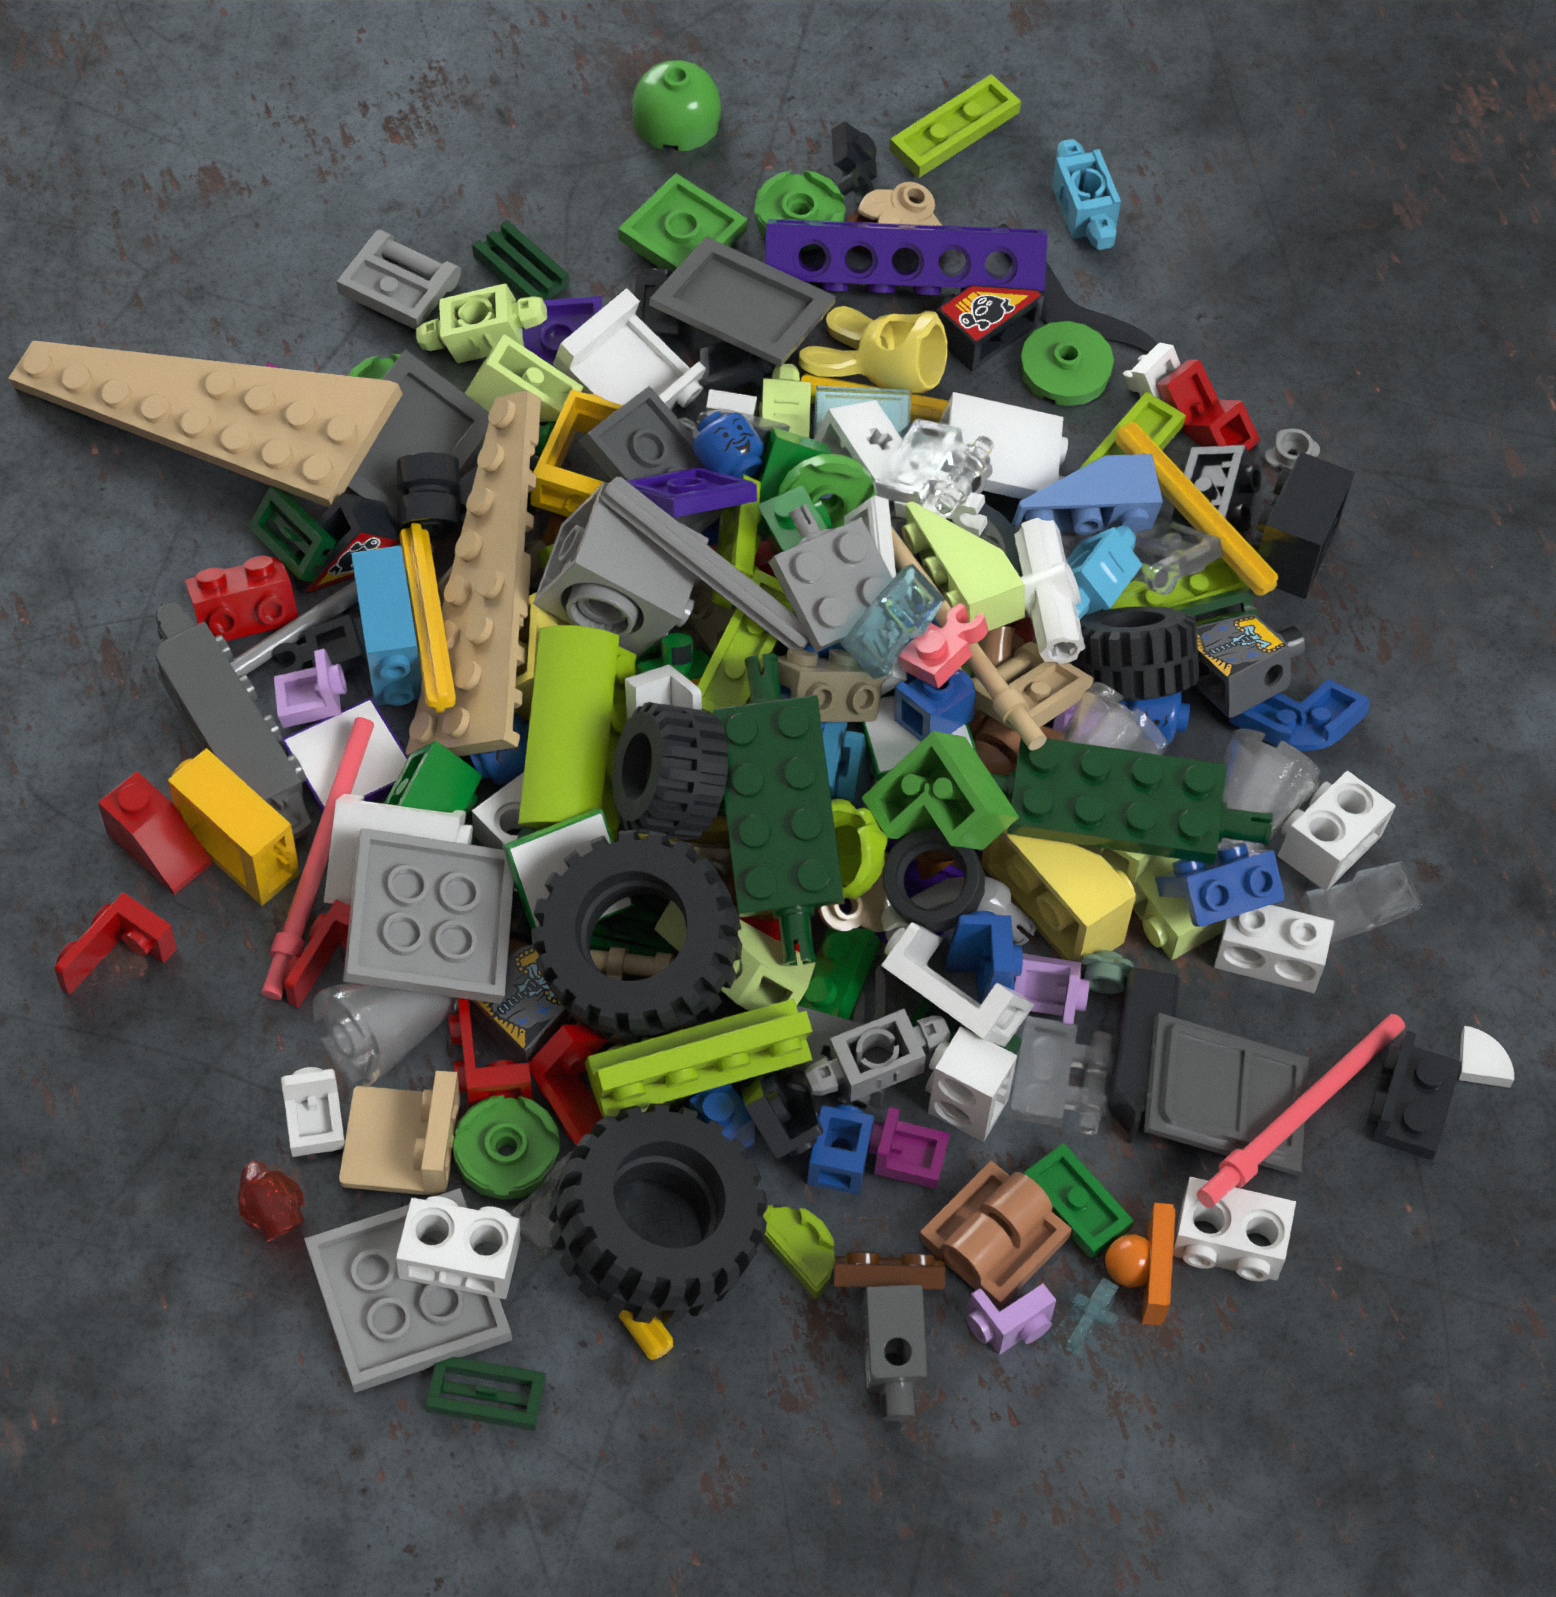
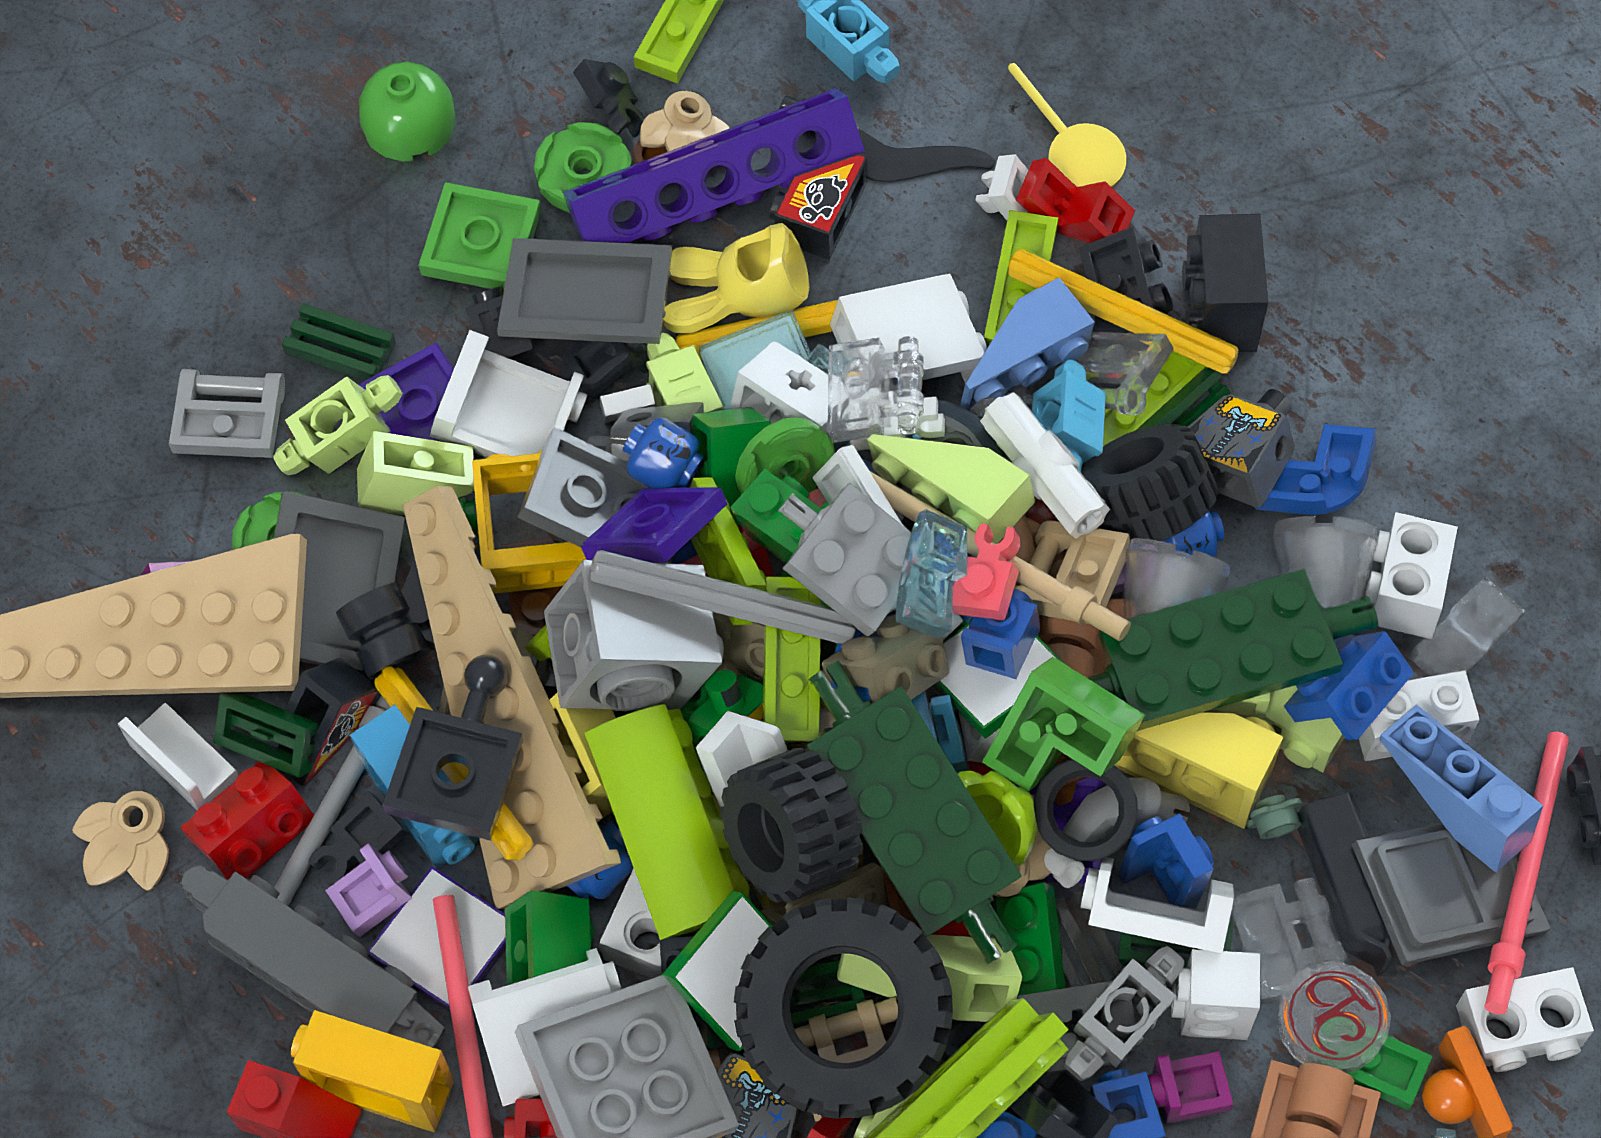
camera: 20 degrees left, 5 degrees up
lavender bracket [1014,954,1090,1025] -> none
bright green plate [1019,321,1114,406] -> none
light grey plate [1265,428,1320,469] -> none
none -> tan plate [72,791,169,891]
none -> white panel [118,703,239,810]
none -> black plate [383,655,523,841]
none -> light yellow piece [1008,63,1126,188]
none -> clear tile [1277,961,1391,1073]
none -> medium blue slope [1379,704,1543,872]

